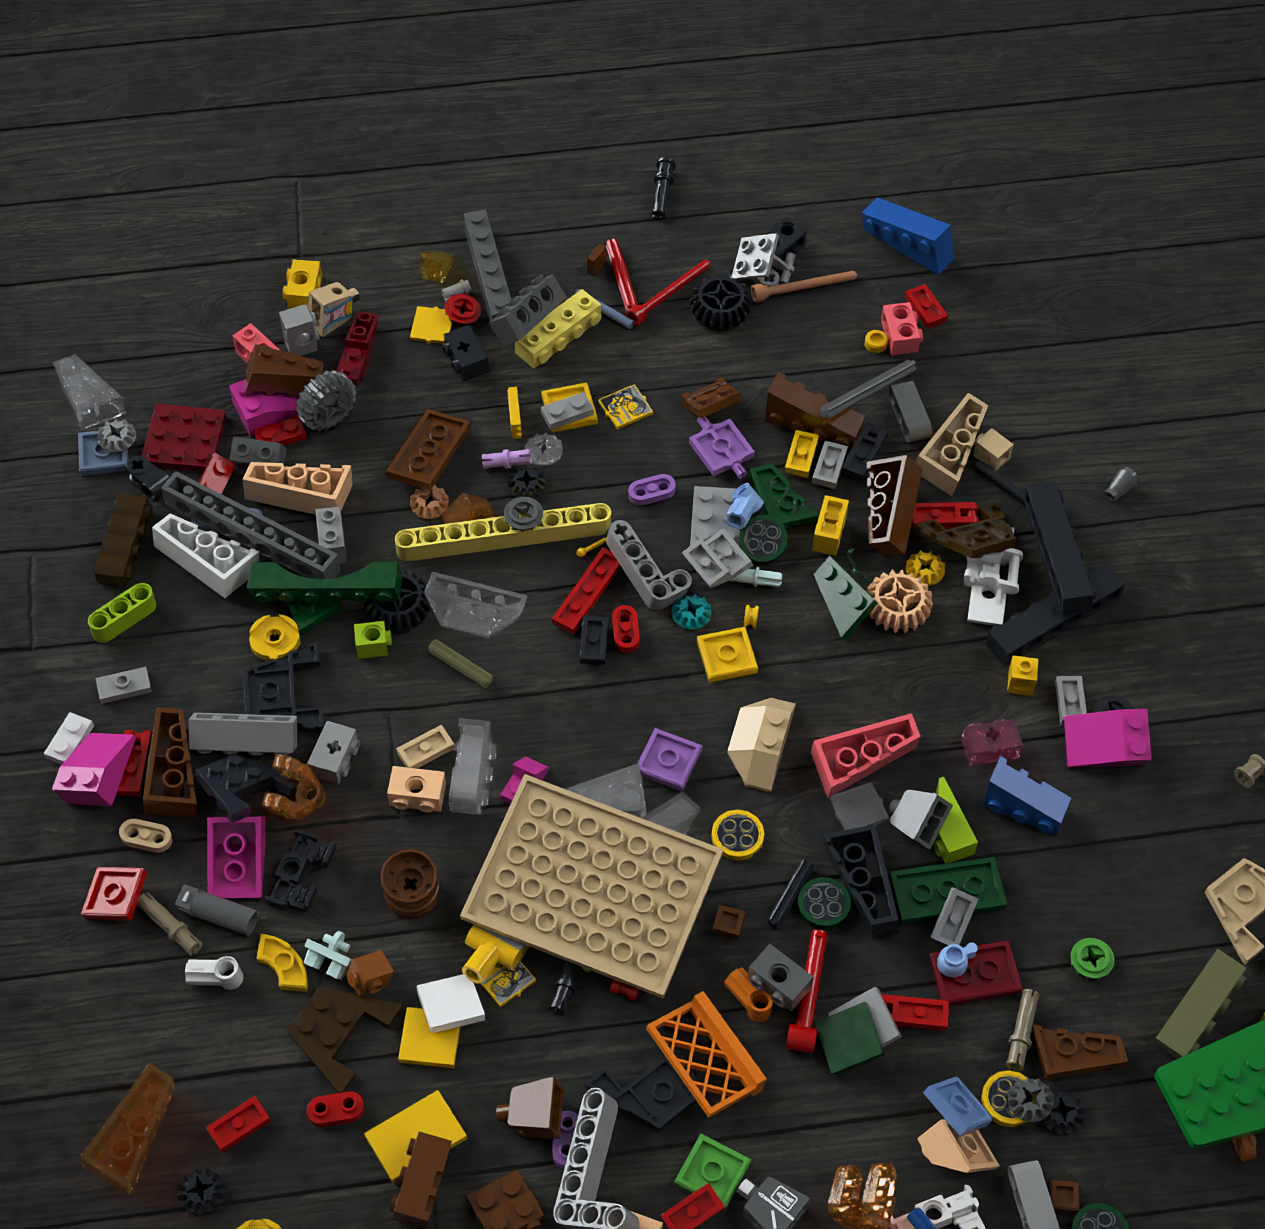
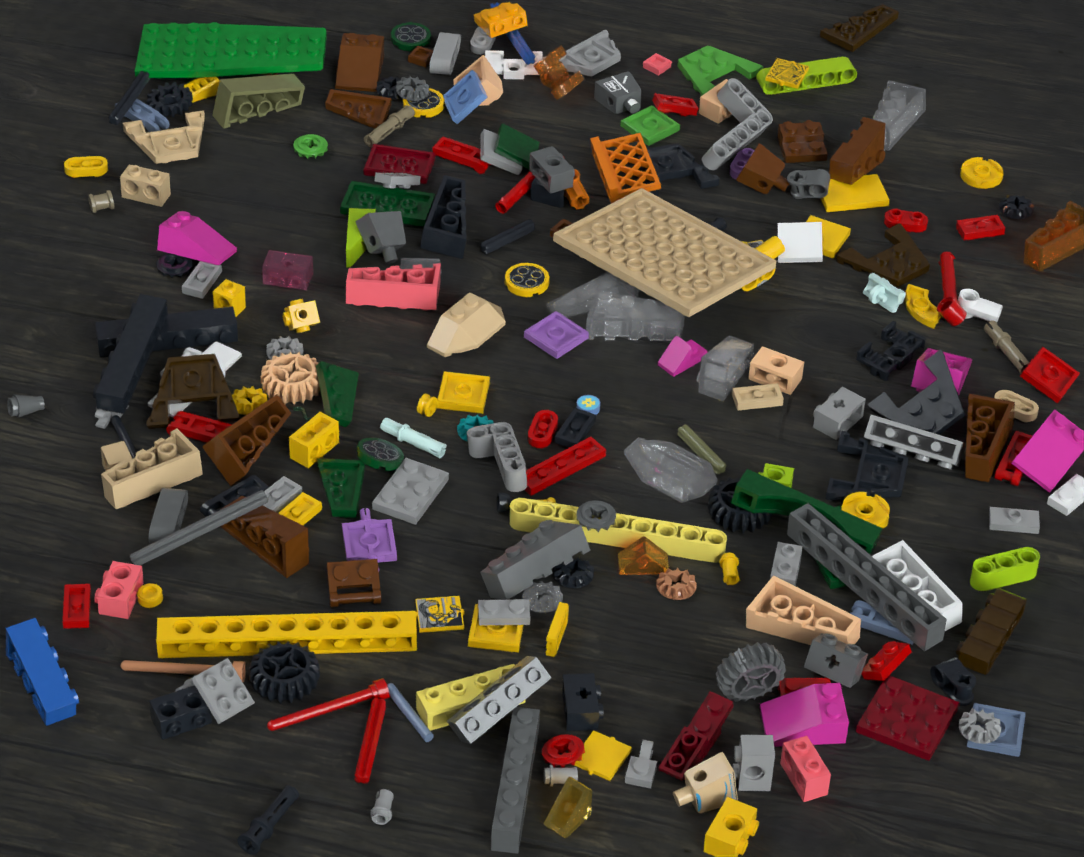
camera: 160 degrees left, 15 degrees down
clear wedge [53,354,126,430] -> none
dark grey piece [175,884,259,936] -> none
reddish brown wedge [245,344,323,397] -> none
clear orange piece [262,754,326,821] -> none
dark orange brick [346,950,394,996] -> none
reddish brown wheel [380,849,440,919] -> none
reddish brown plate [386,409,471,491] -> none
lavender pin [482,449,532,469] -> none
reddish brown tile [587,244,606,276] -> none
medium lavender plate [628,474,675,505] -> none
light grey slope [682,528,753,588] -> none
light blue piece [726,483,764,530] -> none
tile [797,877,851,930] -> none
light blue piece [937,943,977,977] -> none
wedge [983,756,1071,835] -> none
none -> tan brick [120,164,171,207]
none -> yellow brick [156,611,417,658]
none -> light grey gear [266,336,303,360]
none -> yellow brick [283,299,320,333]
none -> reddish brown slope [335,33,384,92]
none -> light grey pin [370,789,394,825]
none -> dark grey wedge [480,520,590,600]
none -> tile [577,395,600,415]
none -> light grey plate [625,740,657,788]
none -> yellow pin [719,553,740,585]
none -> dark grey piece [787,169,830,199]
none -> red piece [937,252,967,326]

